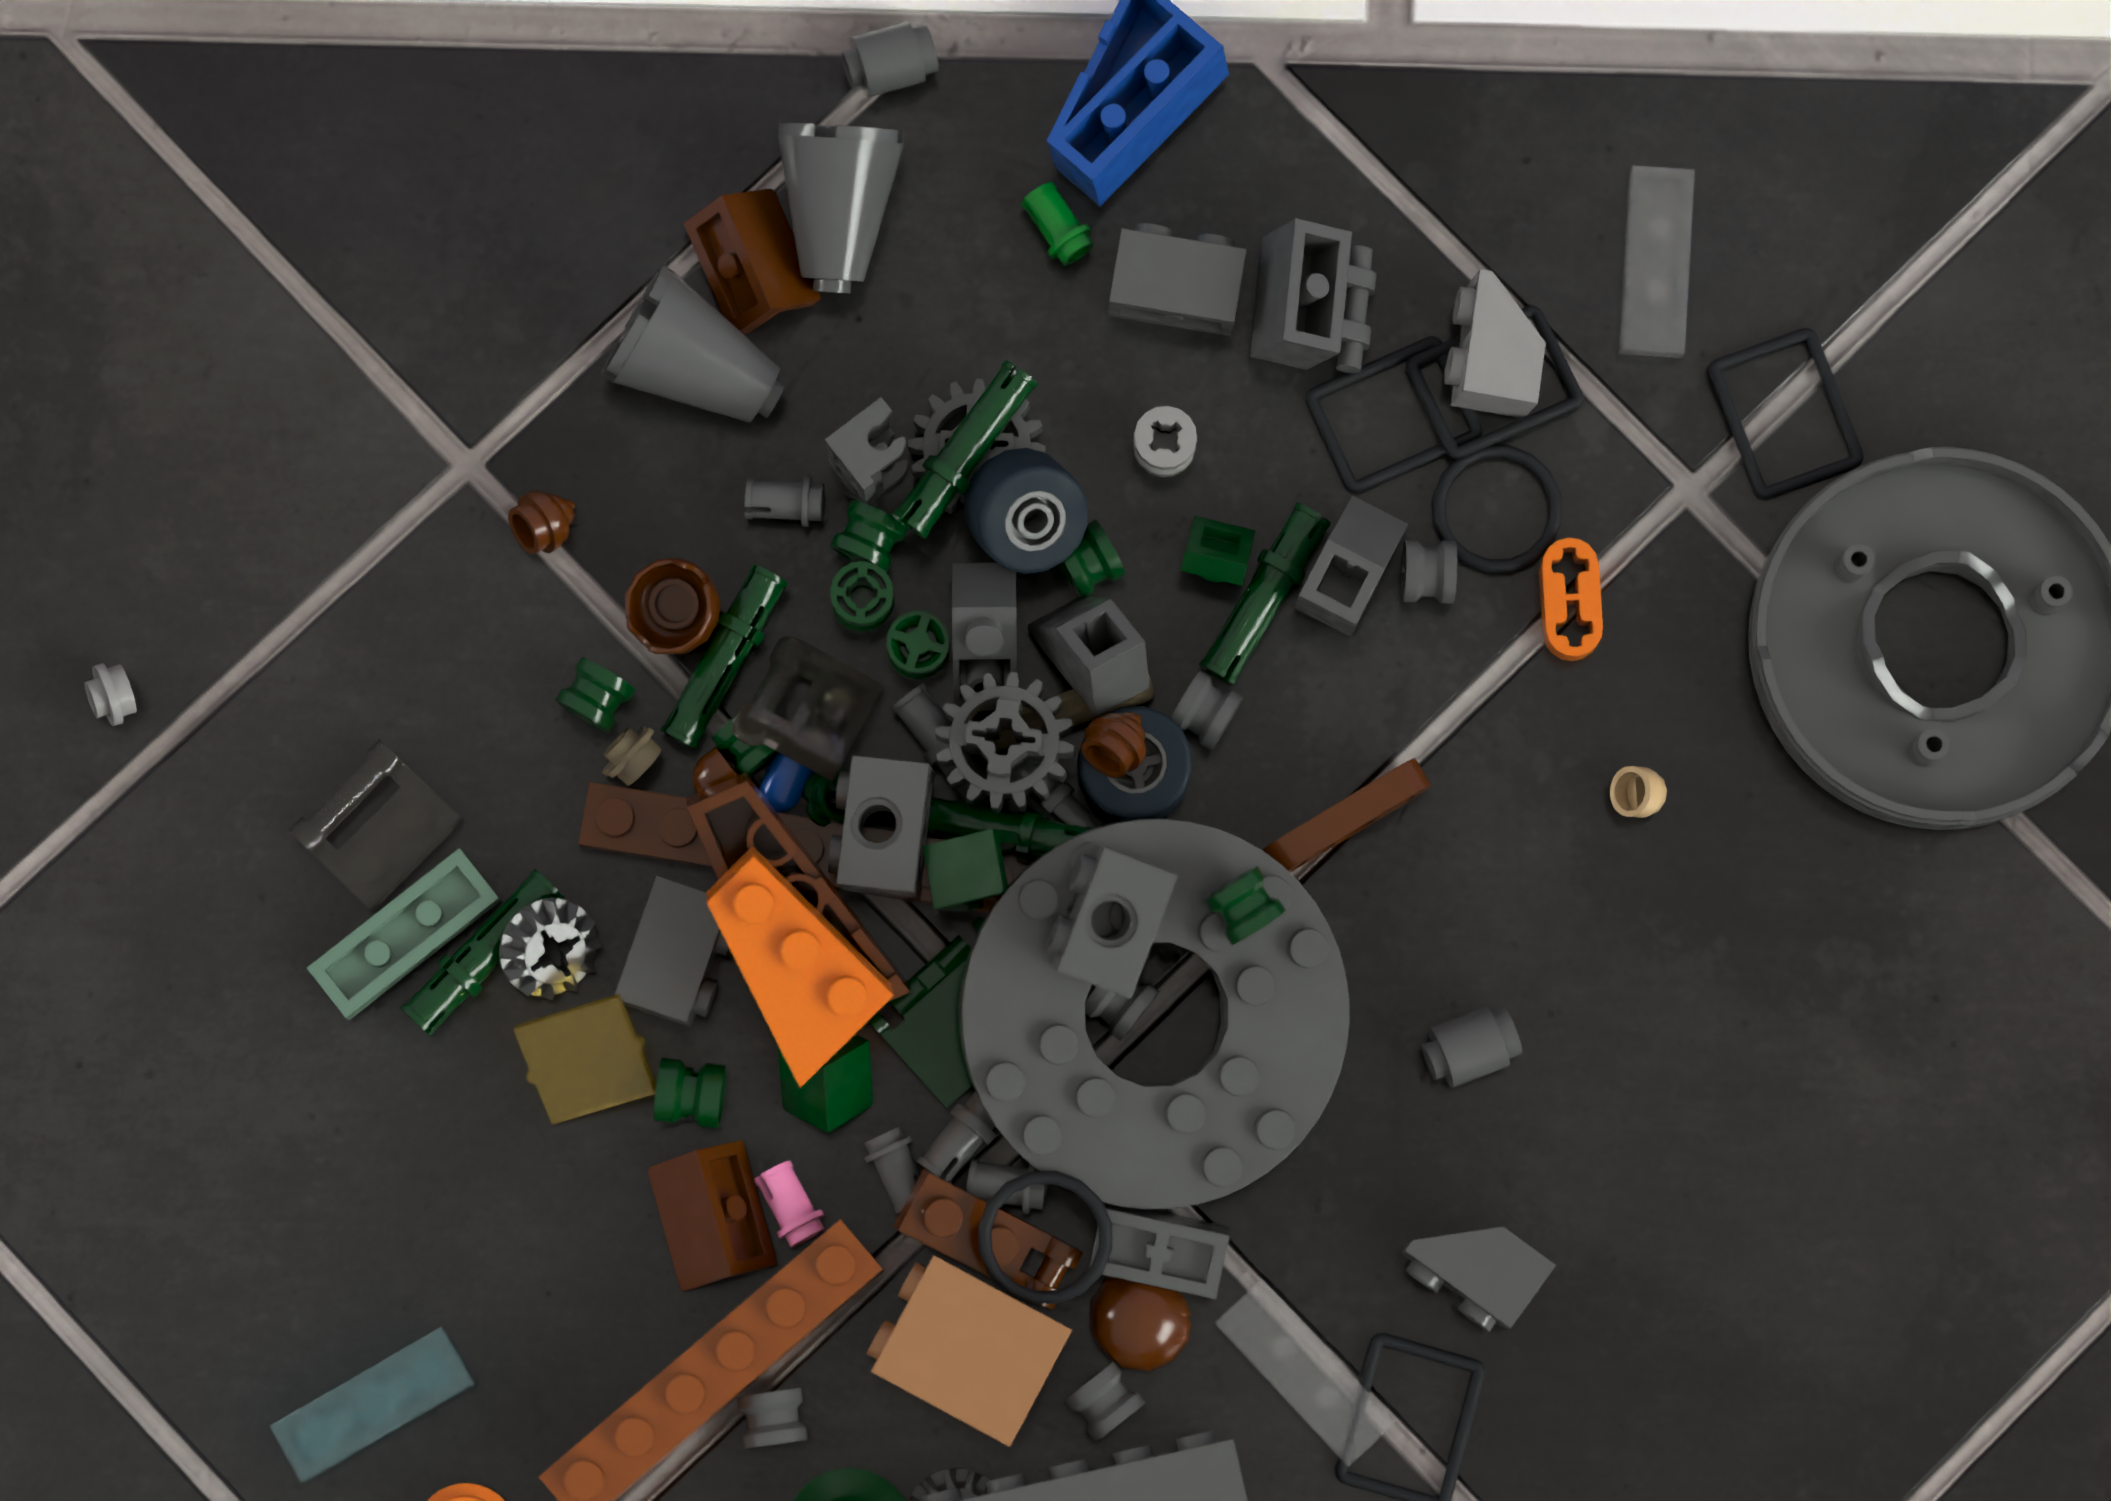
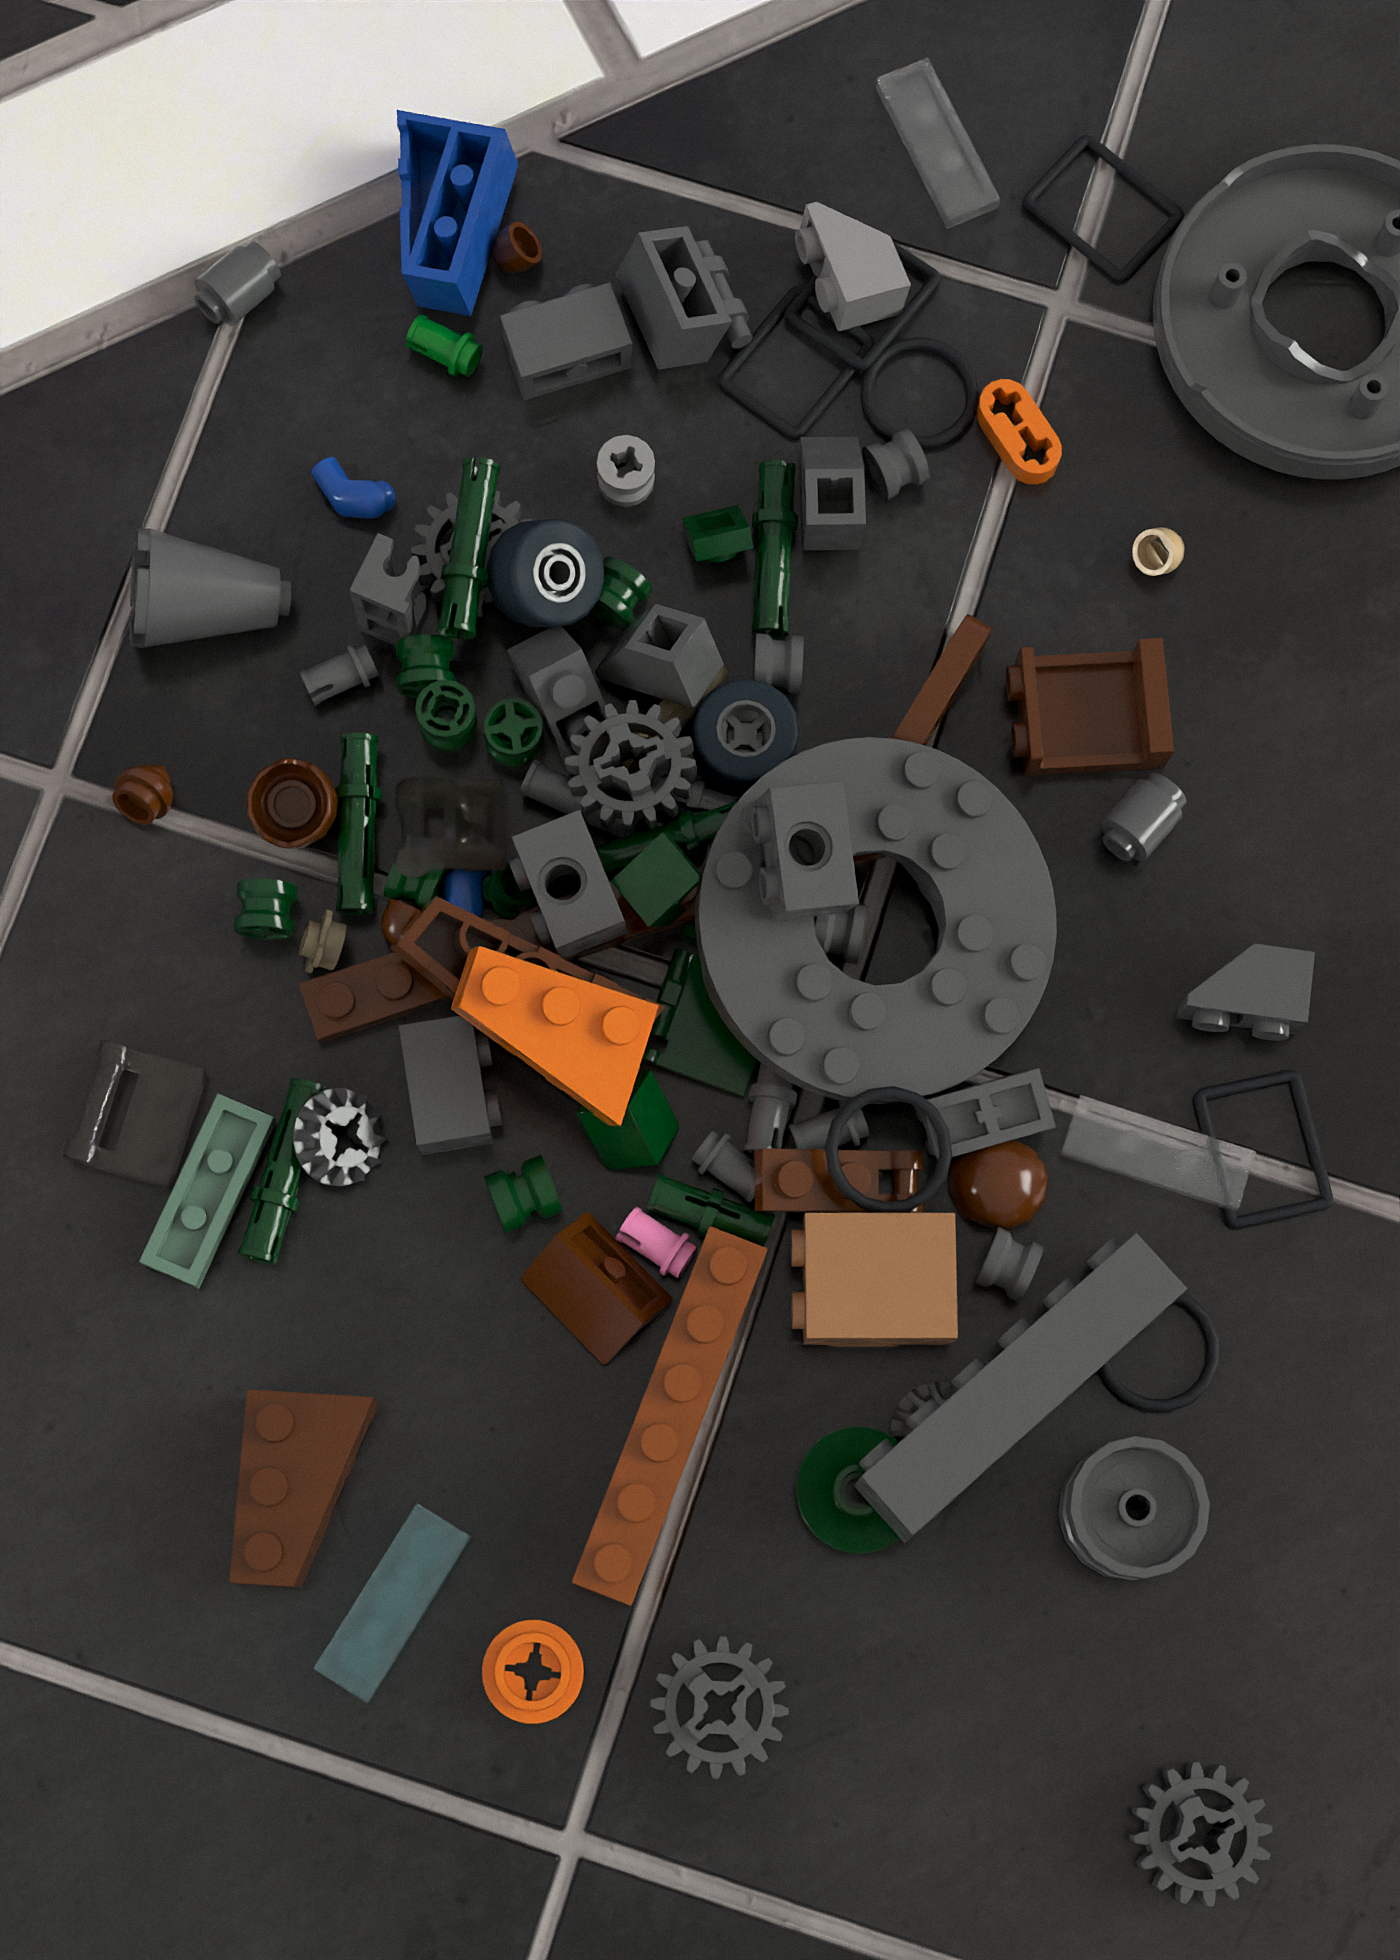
camera: 30 degrees left, 5 degrees down
clear yellow piece [513,994,656,1125] -> none
reddish brown panel [683,188,821,334] -> none
dark grey wheel [737,1388,808,1449] -> none
dark grey cone [778,123,904,294] -> none
reddish brown plate [1082,712,1147,778] -> none
dark green wheel [1203,866,1286,945] -> none
none -> reddish brown wedge [229,1389,380,1589]
none -> blue arm [311,457,396,519]
none -> reddish brown hinge [491,222,542,273]
none -> dark green pin [647,1173,775,1247]
none -> reddish brown panel [1006,638,1174,776]

